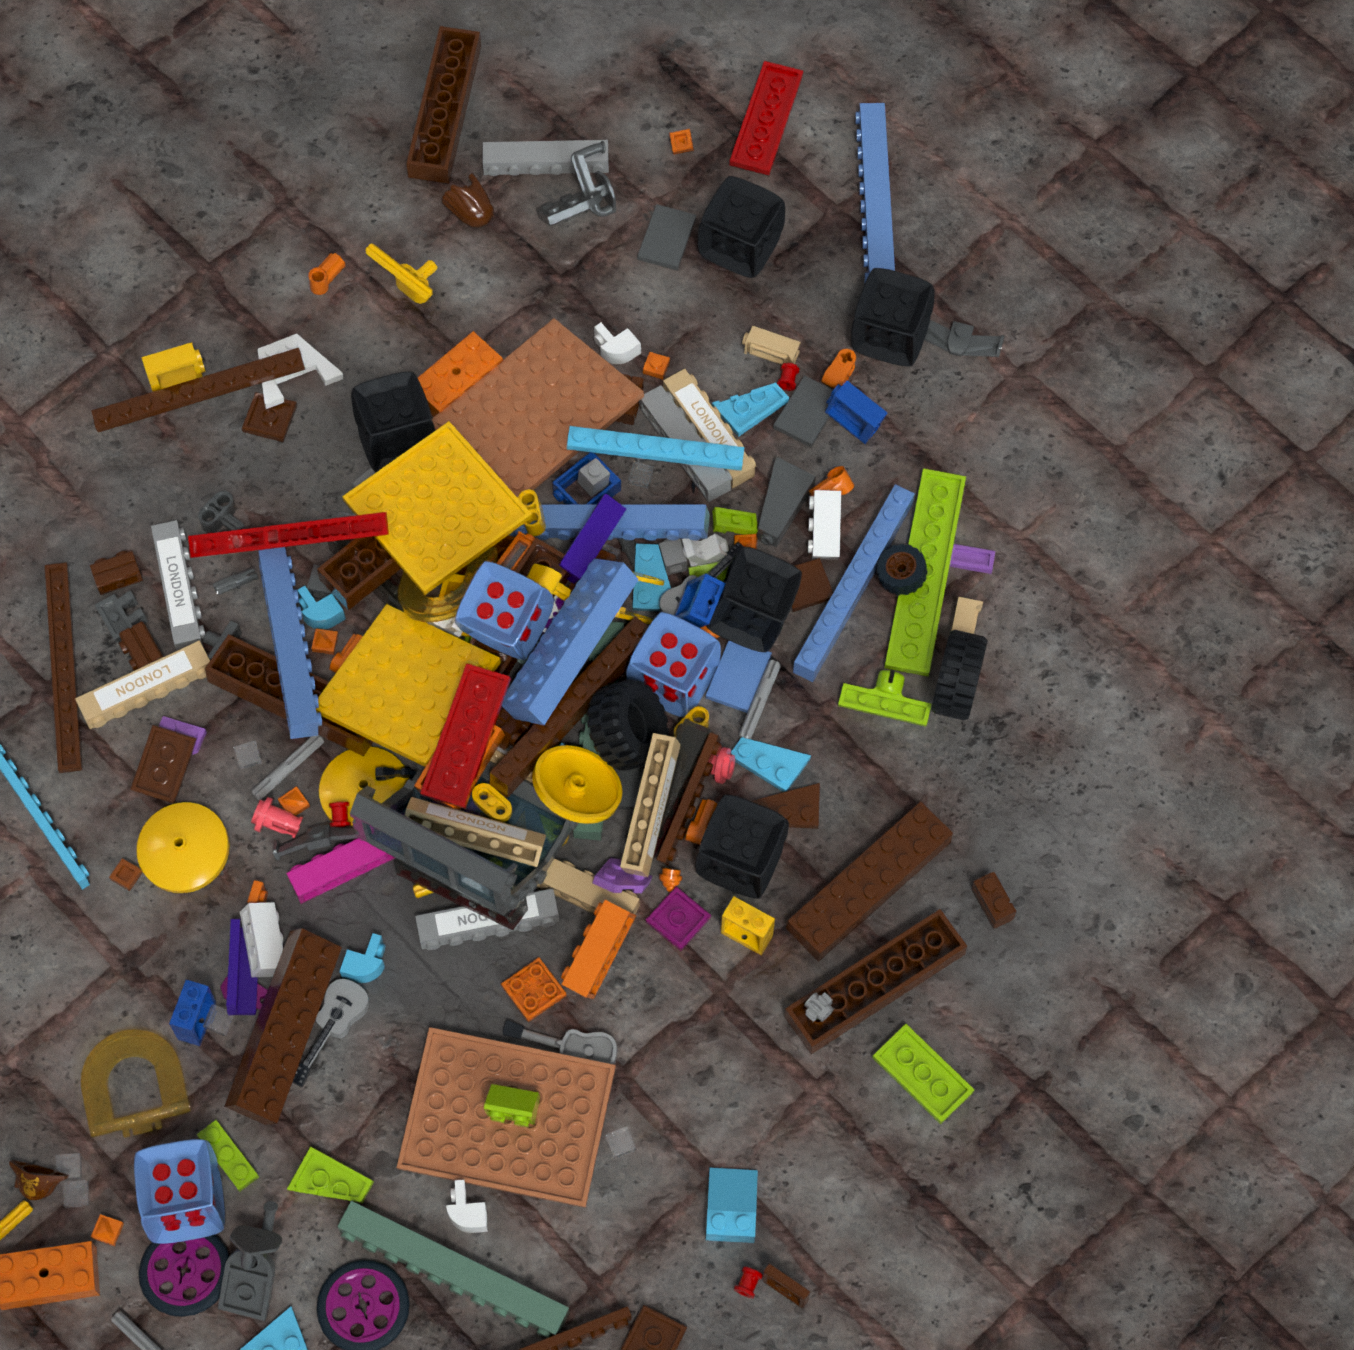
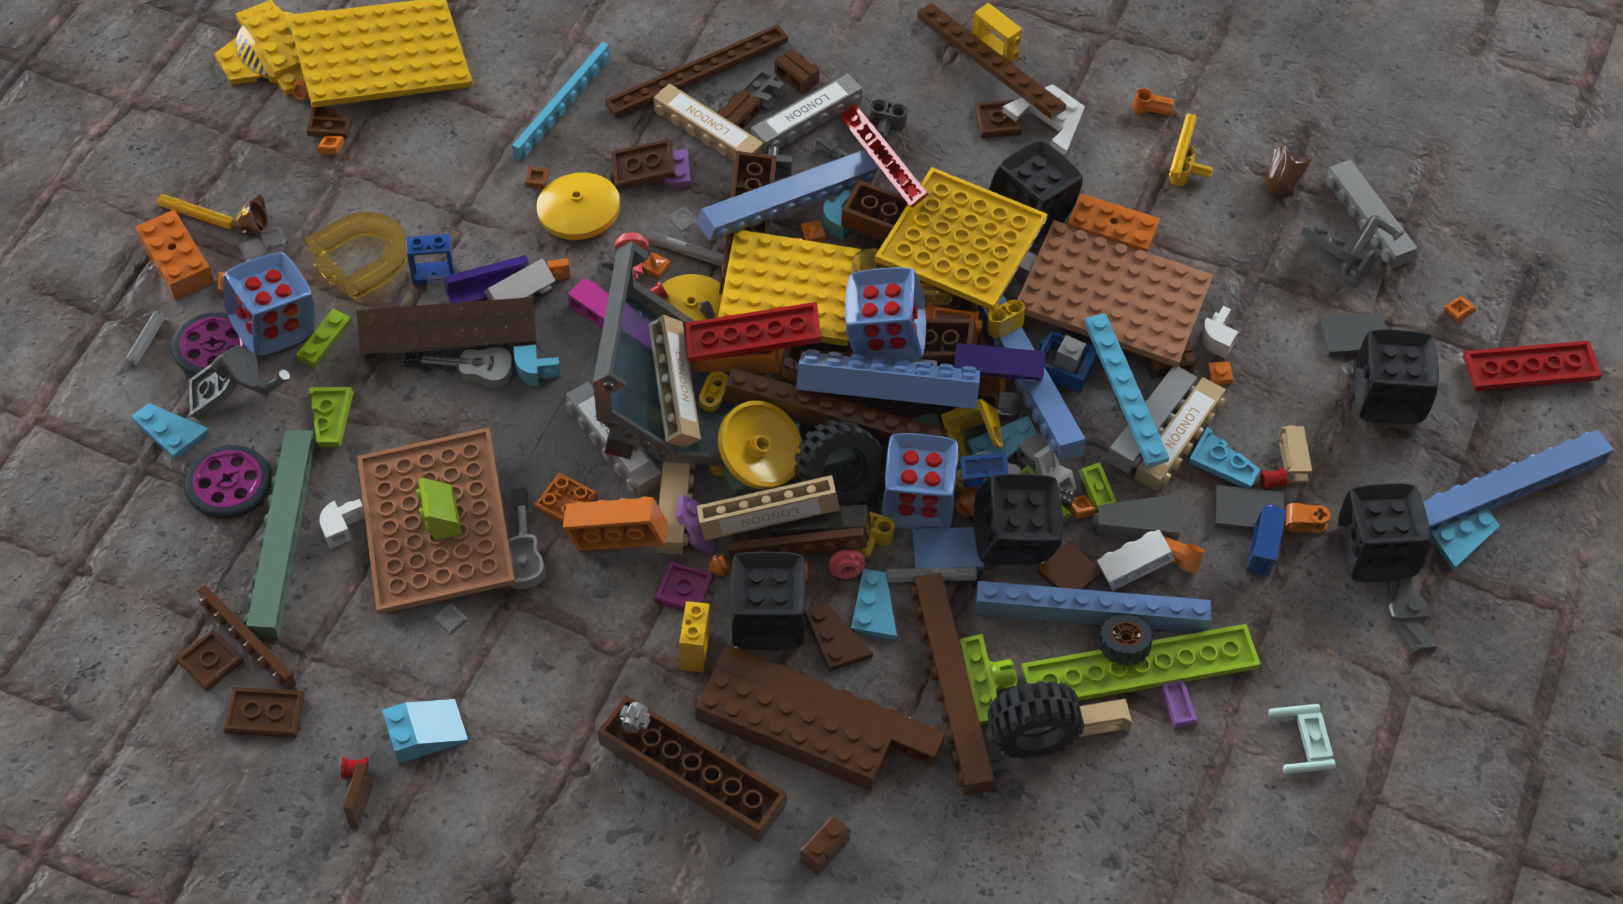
camera: 65 degrees right, 10 degrees down
reddish brown brick [406,26,481,184] -> none
yellow beam [527,564,571,601] -> none
lime plate [872,1024,974,1124] -> none
none -> reddish brown brick [714,644,945,767]
none -> reddish brown brick [910,572,995,795]
none -> light aqua plate [1268,704,1336,774]
none -> medium azure wing [1430,508,1500,572]

